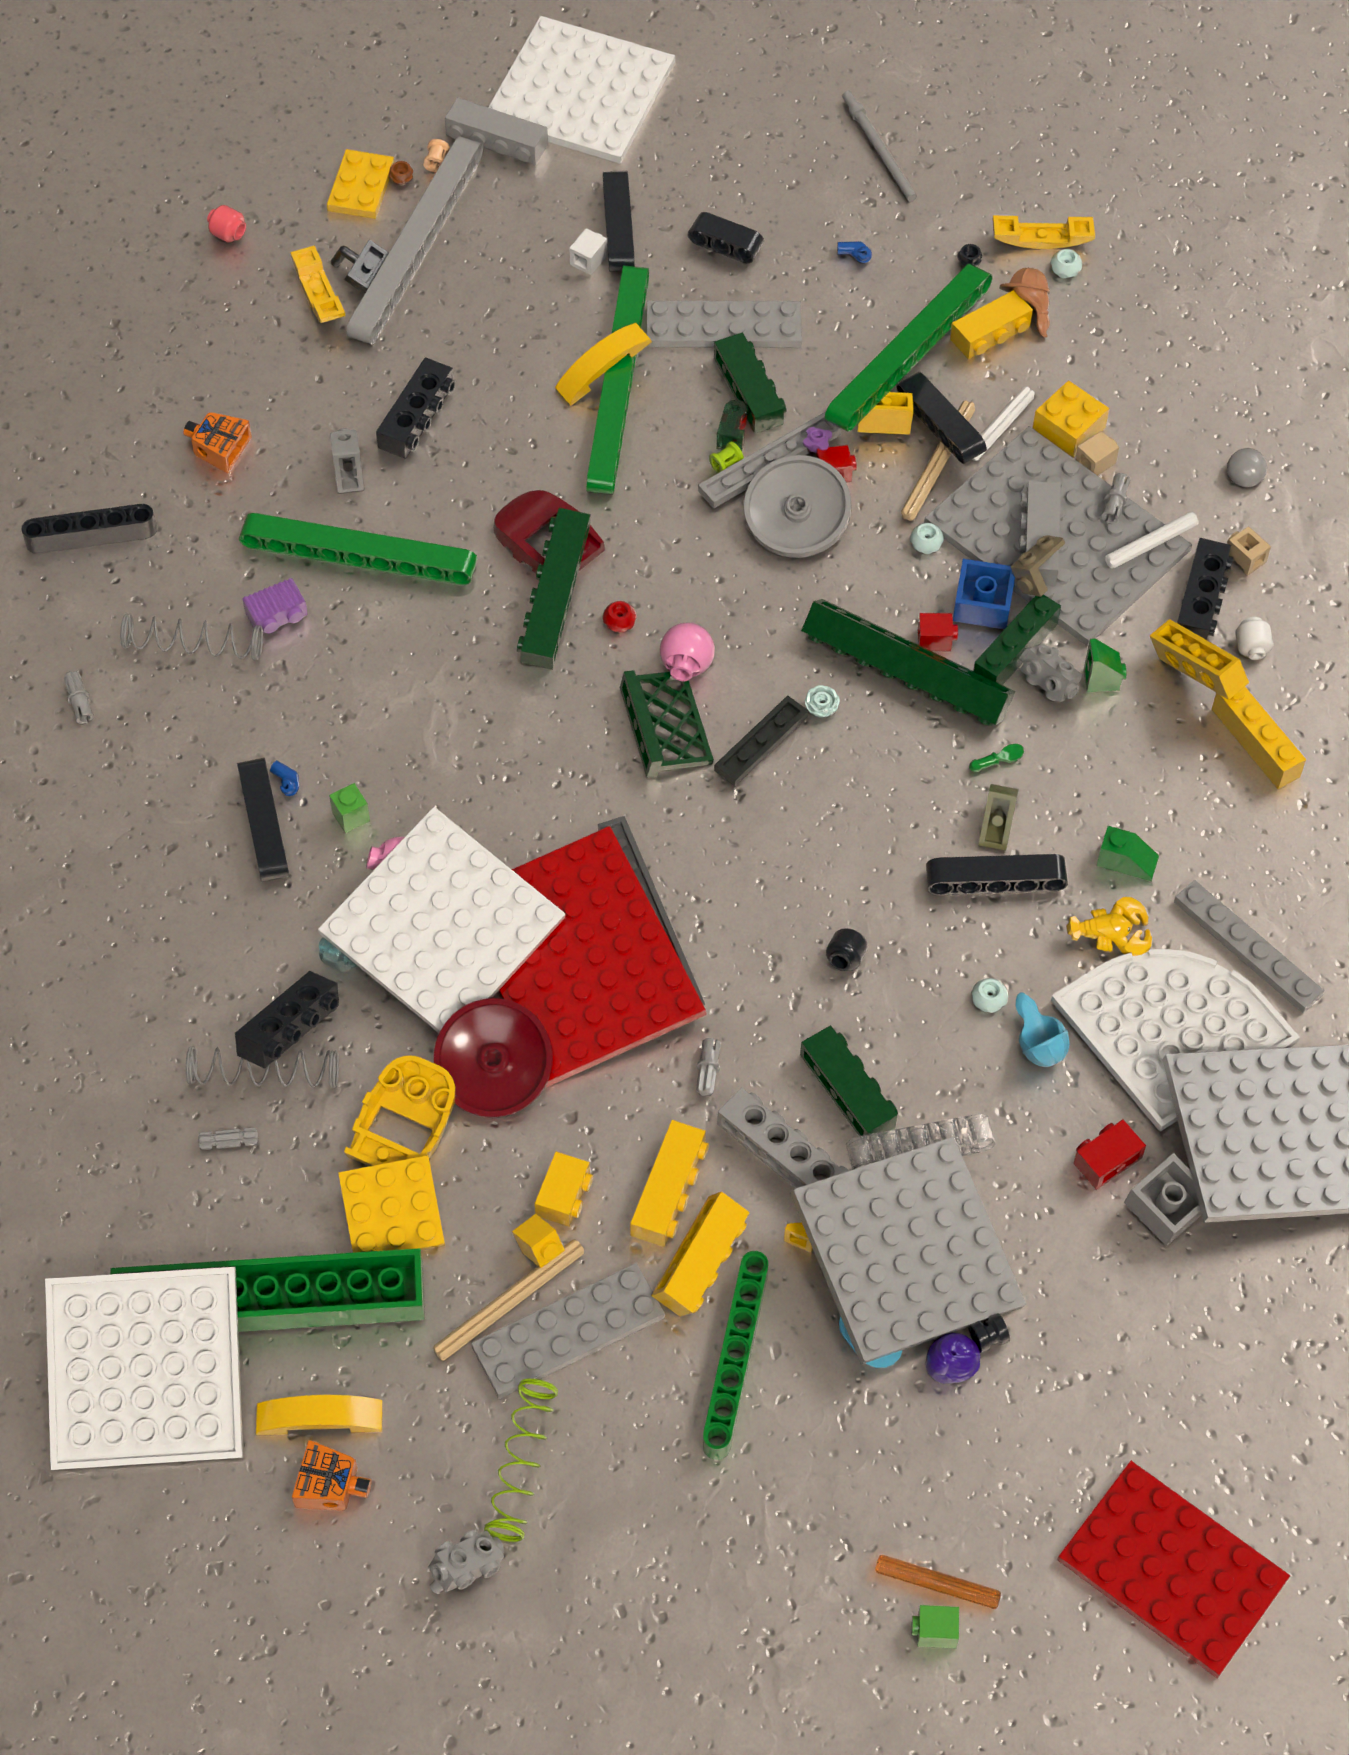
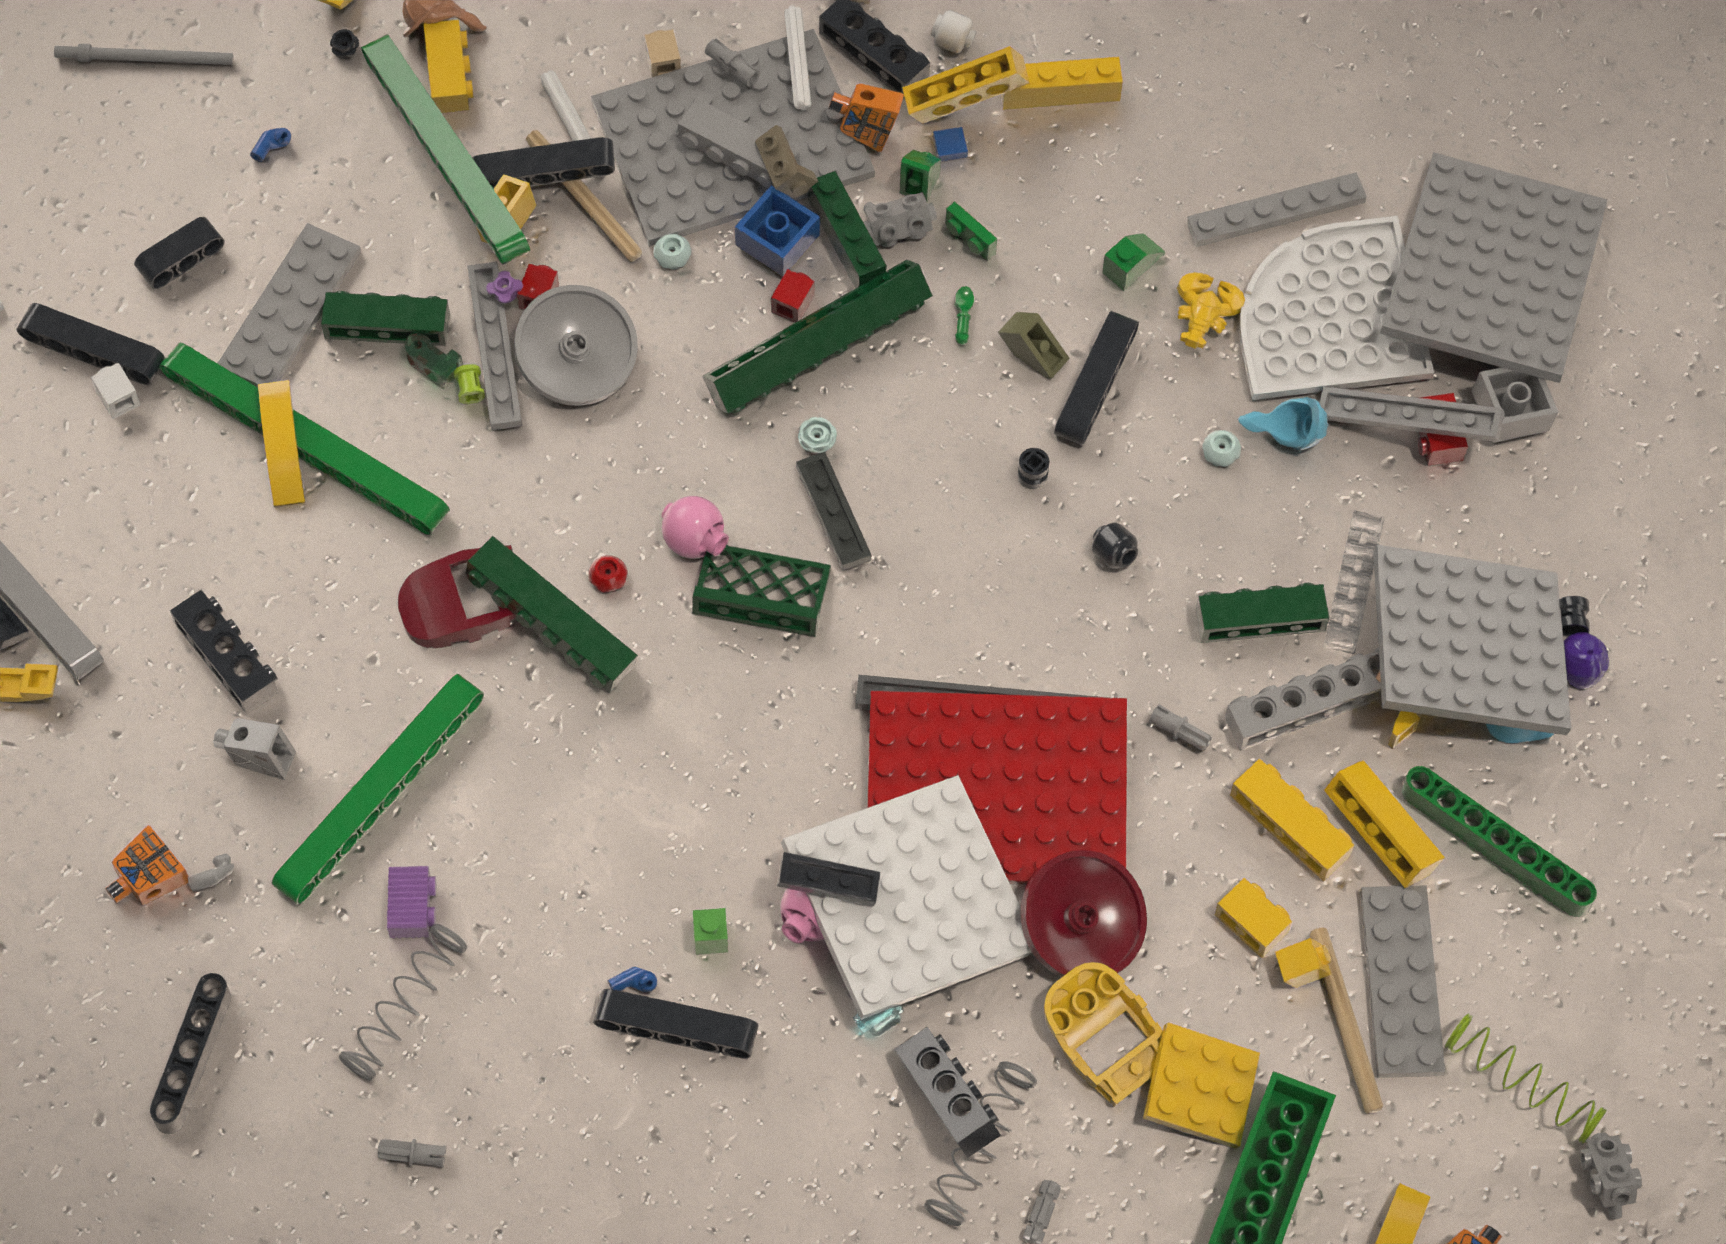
camera: 65 degrees left, 5 degrees up
yellow brick [1033,380,1110,458] -> none
none -> light grey arm [188,854,234,892]
none -> black tile [777,852,881,906]
none -> orange torso [828,83,904,152]
none -> blue tile [933,127,968,161]
none -> green plate [945,201,997,261]
none -> black wheel [1017,448,1050,489]
none -> light grey plate [1320,386,1505,442]

